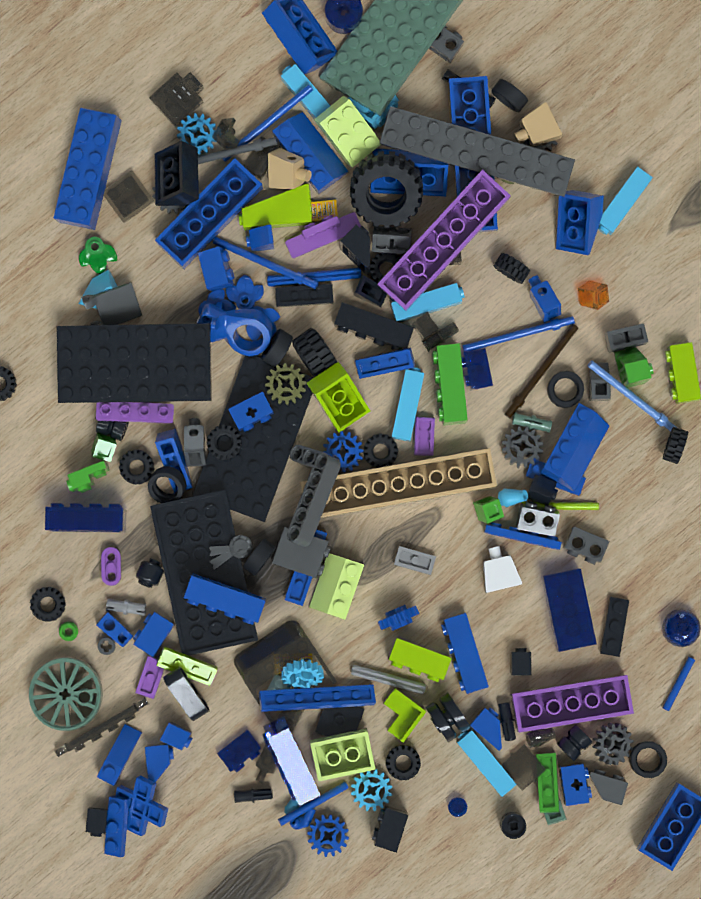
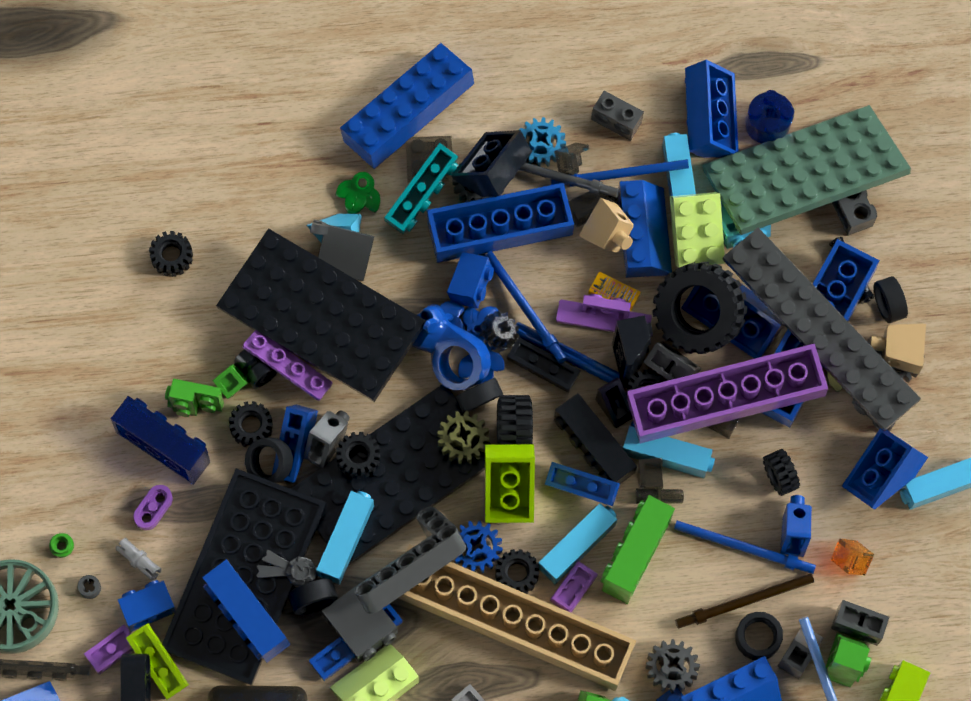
camera: 30 degrees right, 15 degrees down
black tyre [30,587,66,622] -> none
blue leg [96,611,133,647] -> none
black head [136,558,164,588] -> none
clear smoke piece [149,72,204,128] -> none
blue brick [228,392,274,432] -> none
lime slope [239,184,313,231] -> none
blue slope [246,224,274,252] -> none
clear blue bracket [461,348,493,391] -> none
sand green pin [512,413,552,433] -> none
none -> medium azure brick [316,491,374,585]
none -> teal brick [384,143,459,234]
none -> clear smoke gear [479,311,520,352]
none -> dark grey brick [591,91,644,141]

